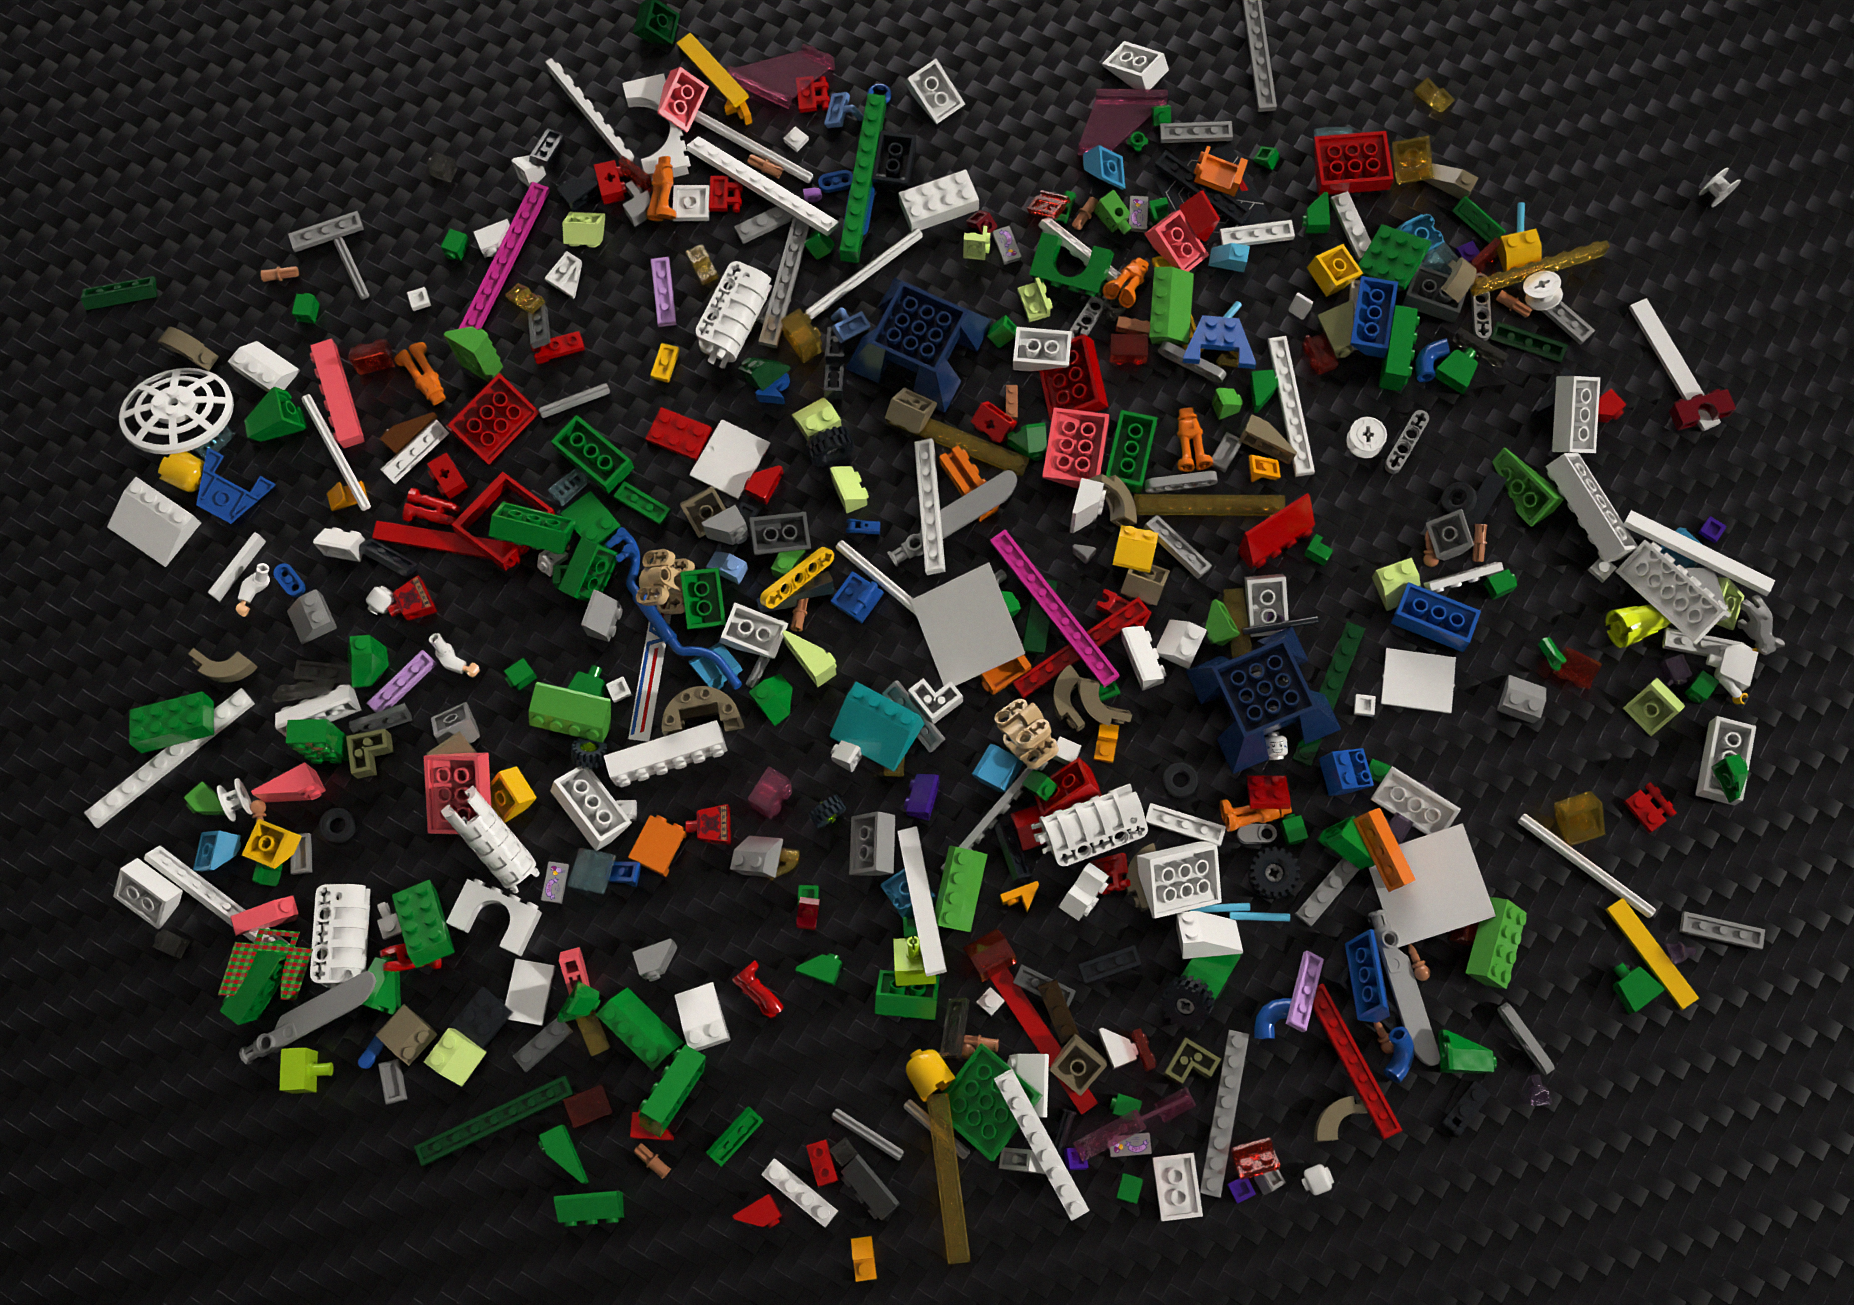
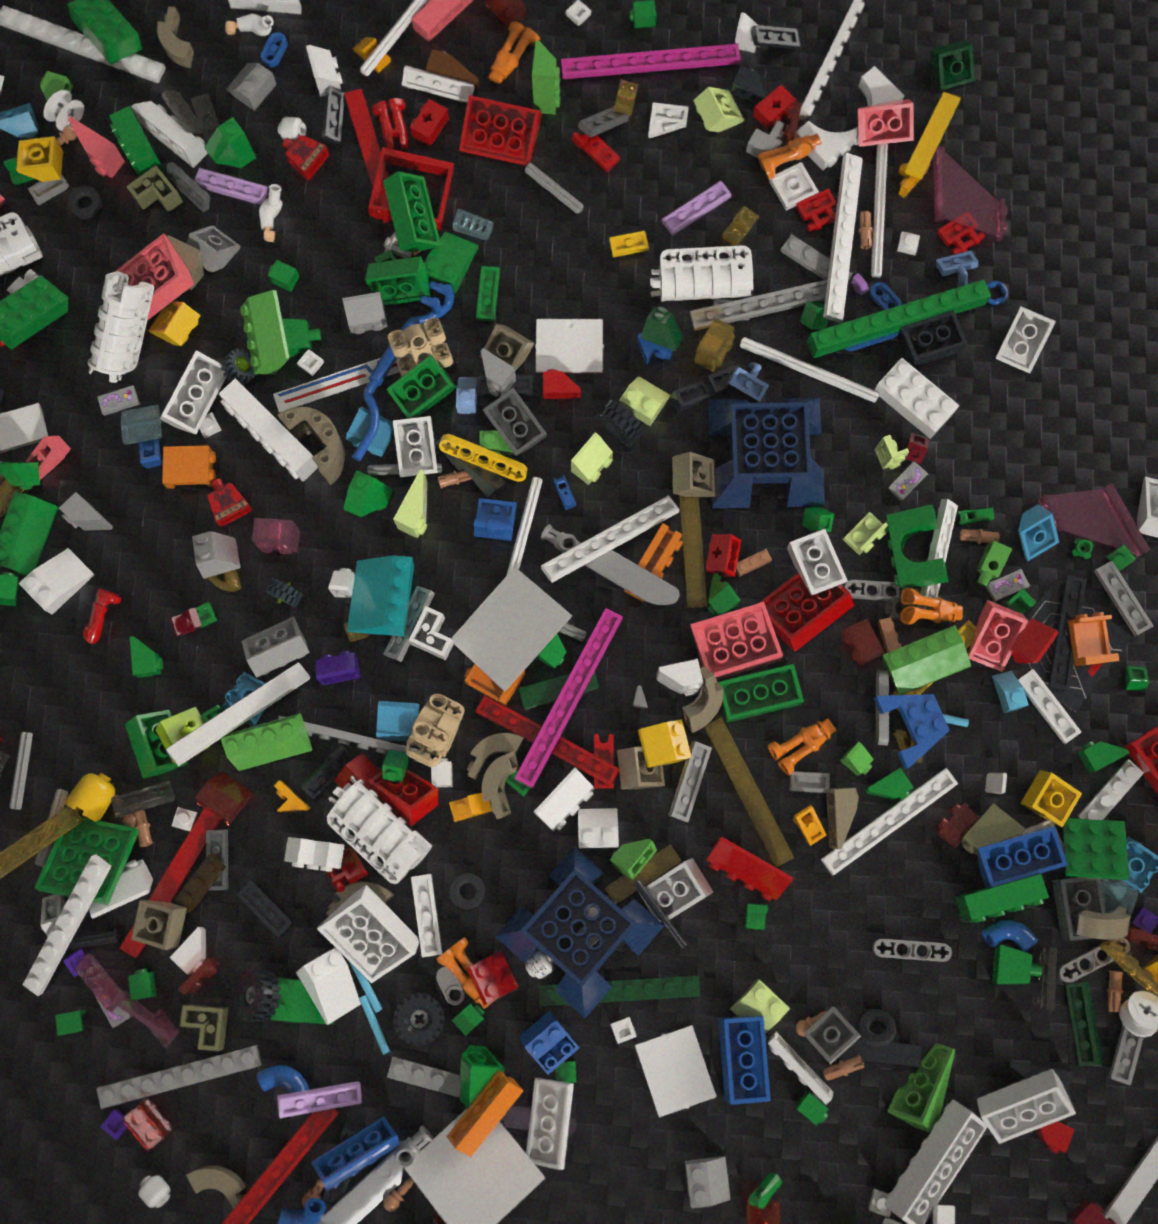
camera: 60 degrees right, 5 degrees up
white arch [446,879,542,956] -> none
white slope [474,219,510,258] -> none
green brick [551,415,634,494] -> none
red plate [645,407,712,461] -> none
clear red plate [1027,190,1071,220] -> none
light grey beam [1144,471,1218,493] -> none
white plate [1152,1153,1203,1221] -> none
light grey slope [1254,1165,1286,1195] -> none
white piece [1346,417,1387,458] -> none

